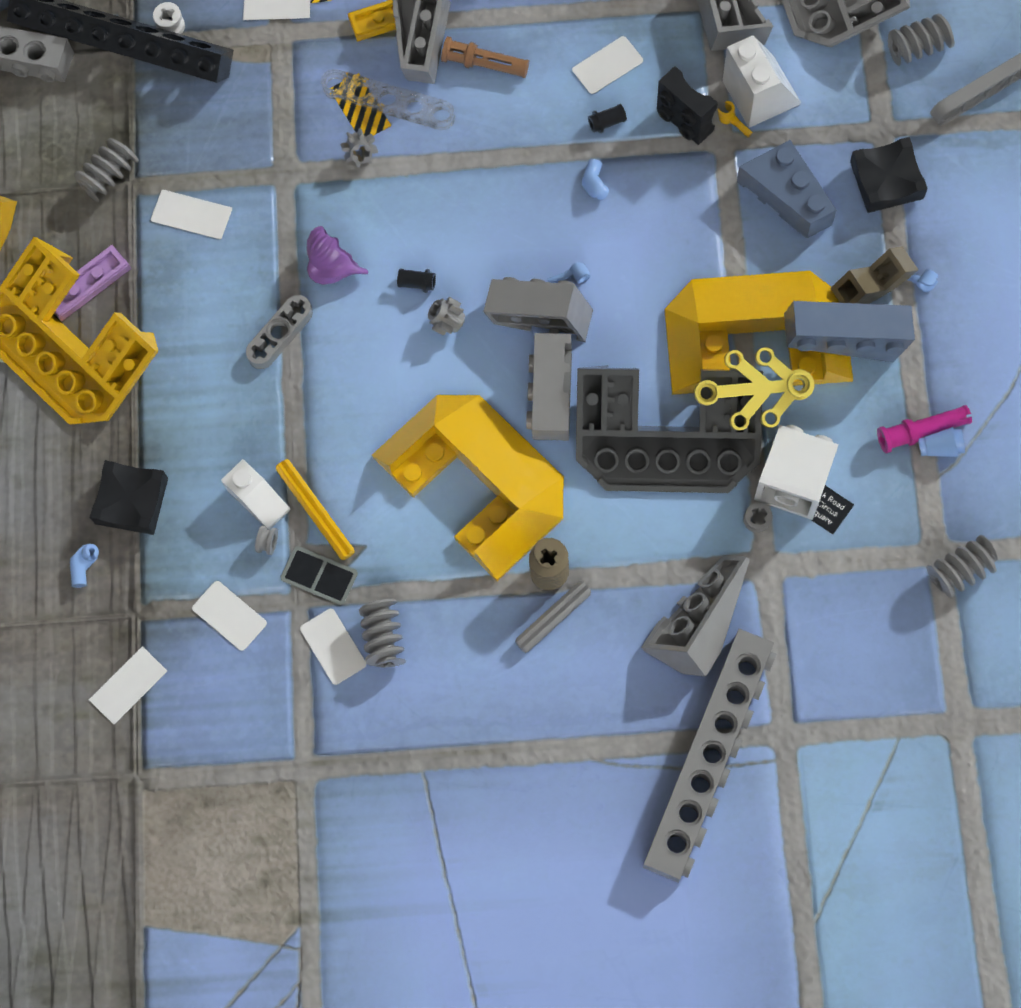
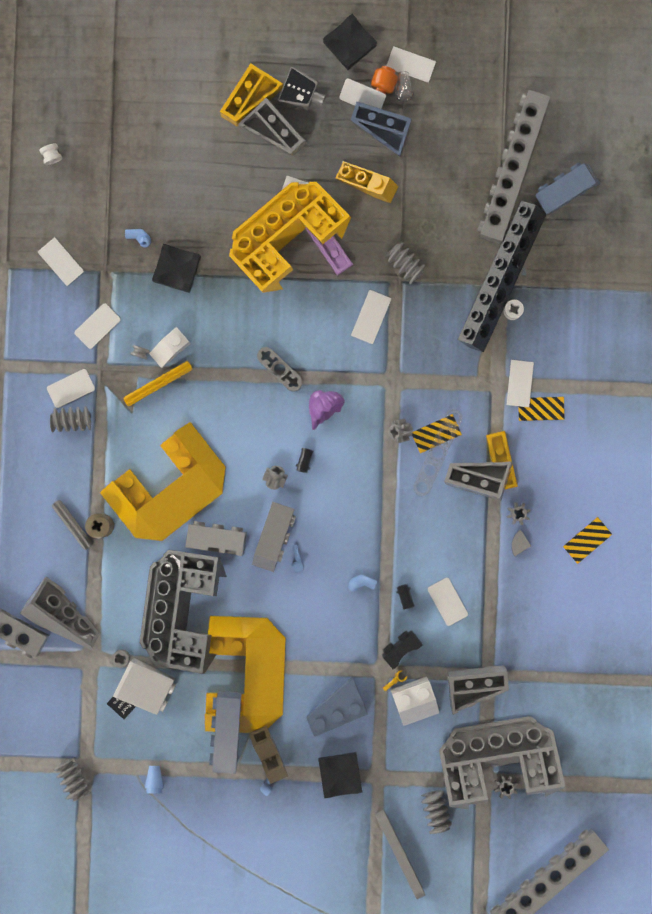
camera: 85 degrees right, 15 degrees up
black sticker [281,546,358,605] -> none
medium nougat pin [441,36,530,78] -> none
light yellow plant [694,347,814,431] -> none
dark pink pin [877,405,972,454] -> none

